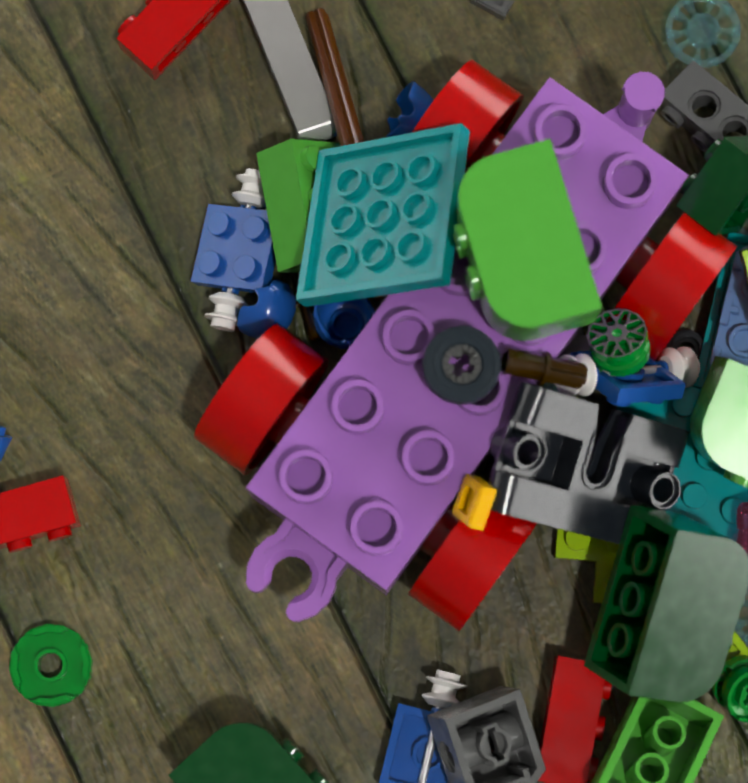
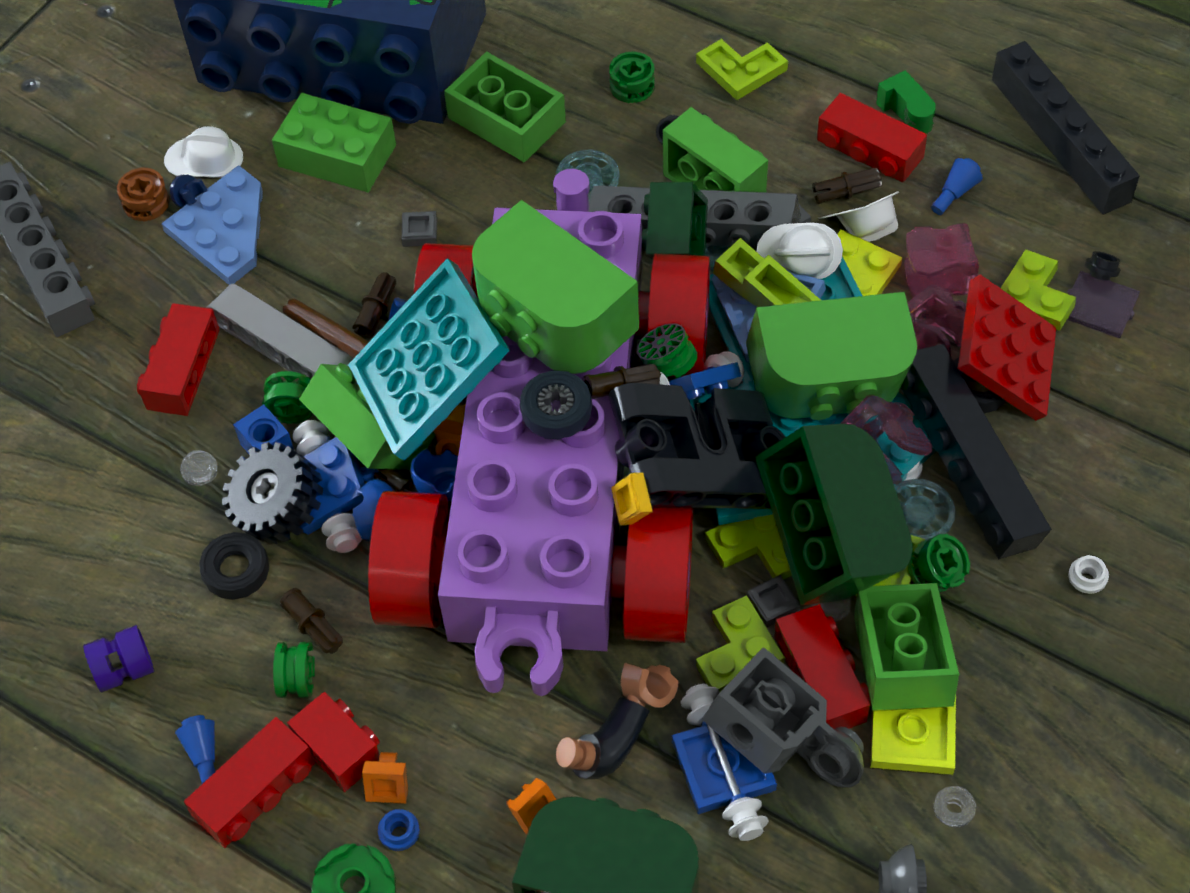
camera: 30 degrees left, 25 degrees down
none -> clear plate [180,450,218,486]
none -> black tyre [199,532,269,600]
none -> bush [222,442,323,544]
none -> blue brick [233,405,294,454]
none -> green wheel [262,371,313,424]
none -> green wheel [273,642,315,698]
none -> dark brown axle [280,588,343,654]
none -> red brick [287,691,380,793]
none -> dark brown axle [352,272,397,338]
none -> orange tile [362,752,409,804]
none -> blue plate [378,809,420,851]
none -> orange tile [507,778,556,834]
none -> piece [556,663,678,779]
none -> lime plate [696,595,785,693]
none -> dark grey tile [747,575,800,628]

